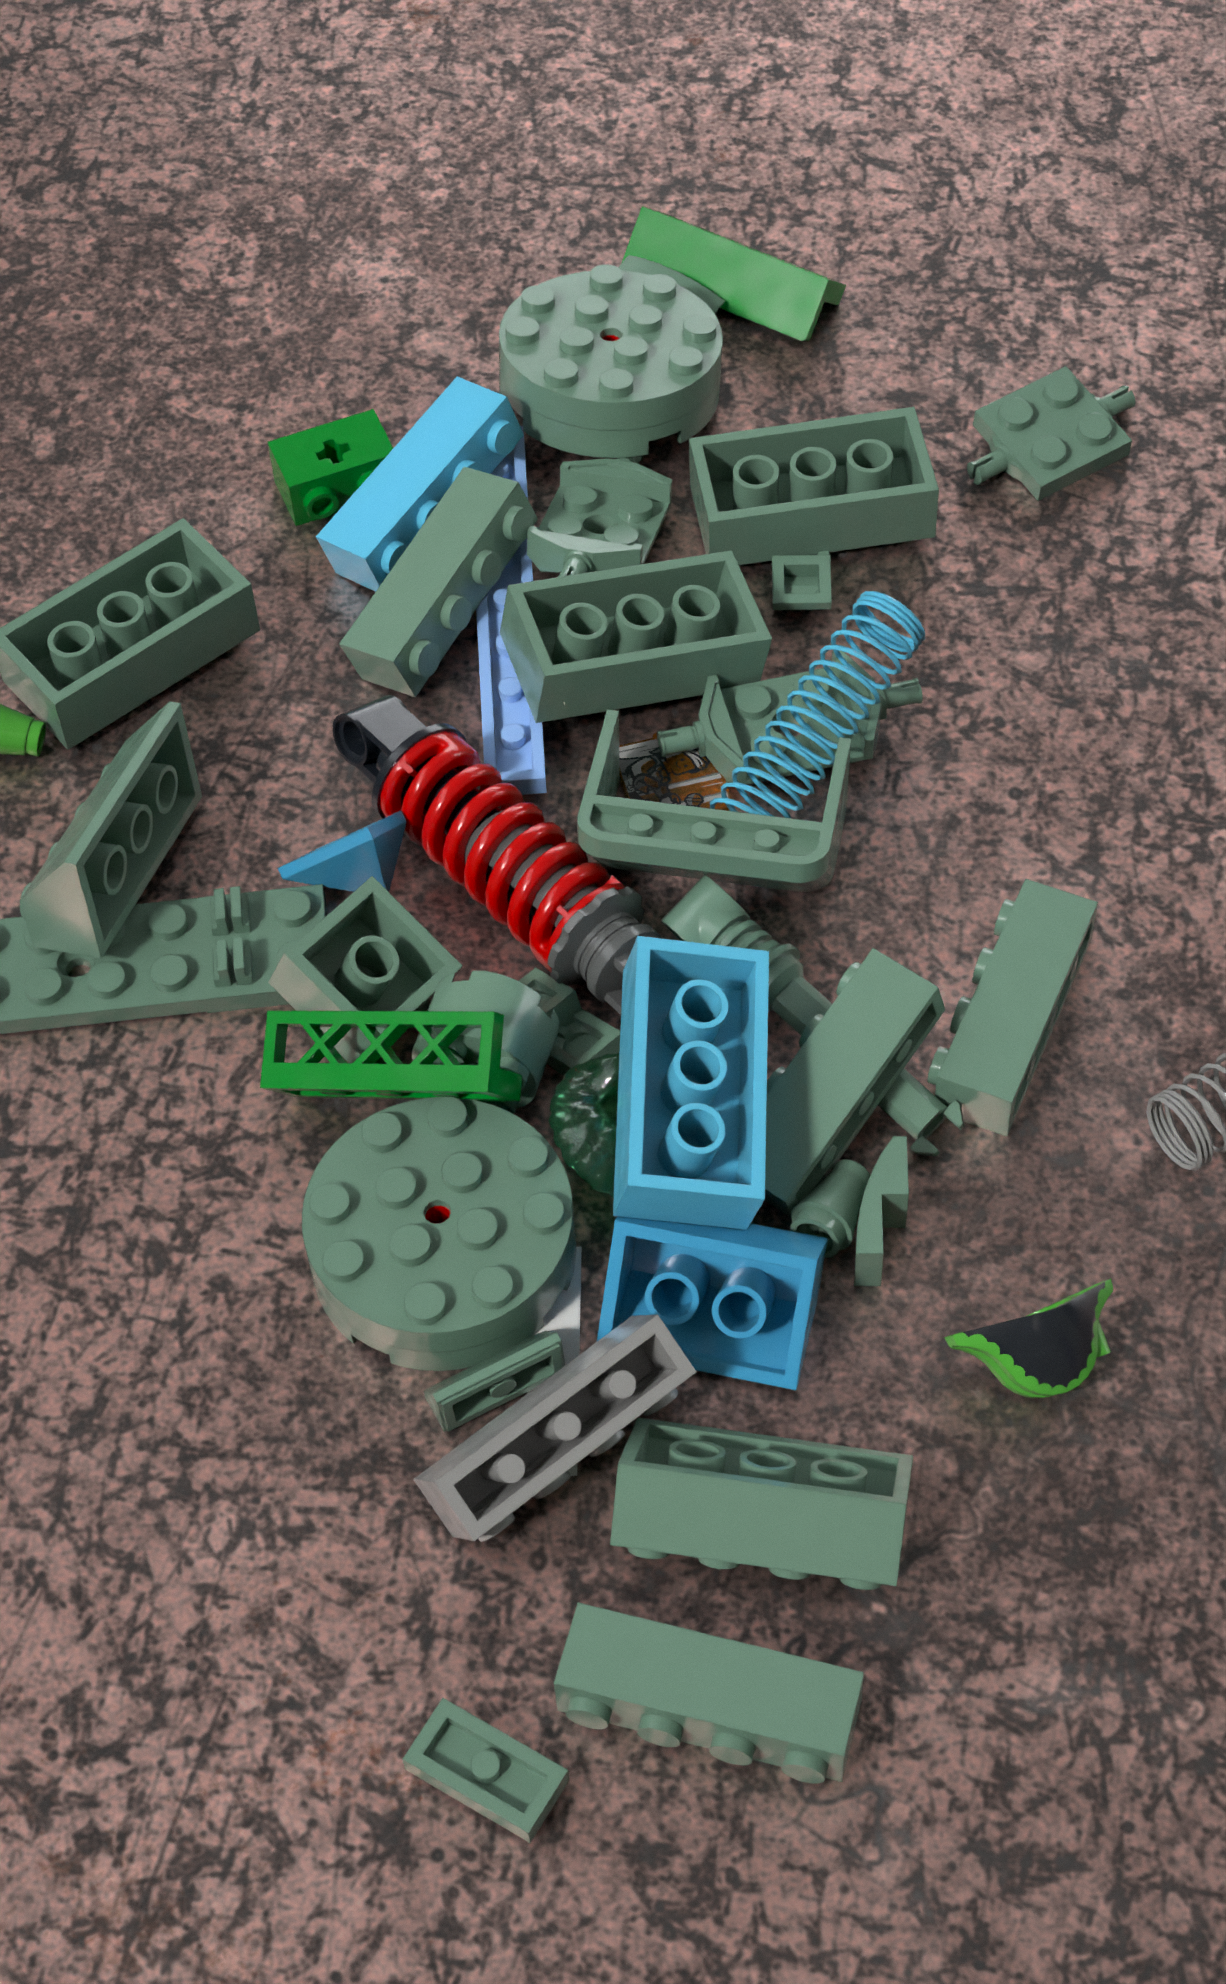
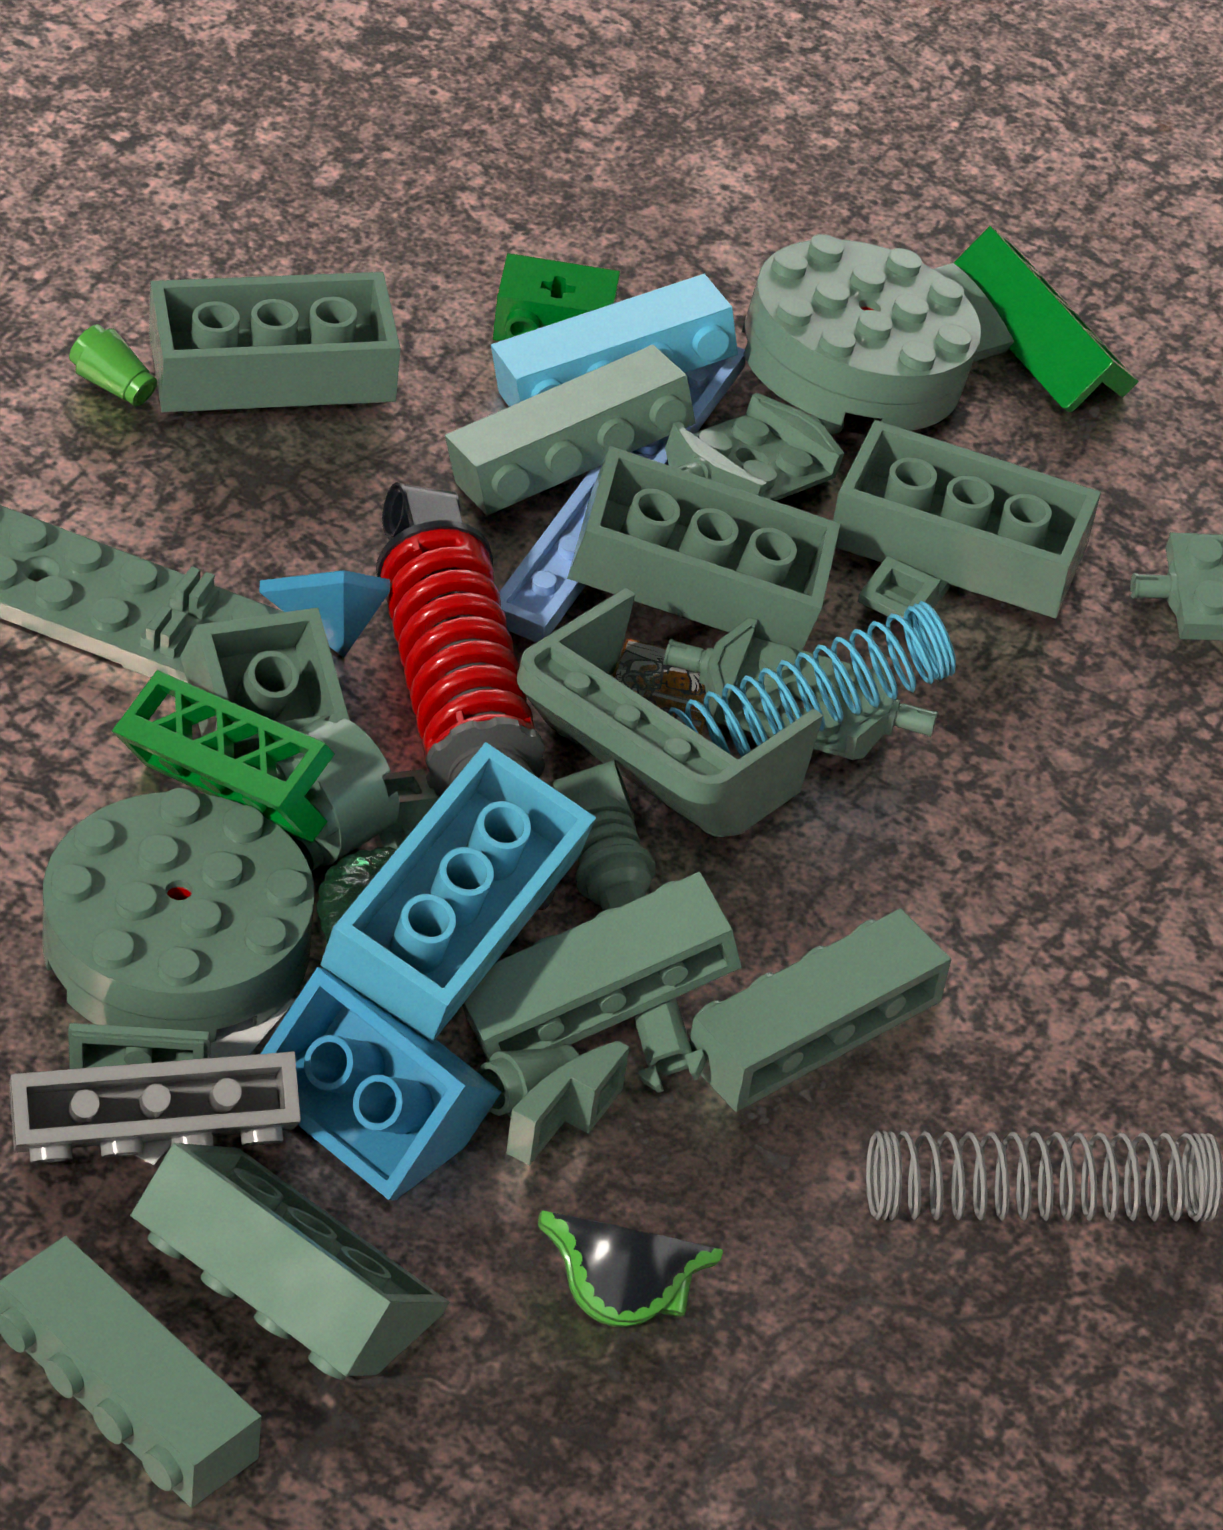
camera: 20 degrees right, 10 degrees down
sand green slope [20,701,202,959] -> none

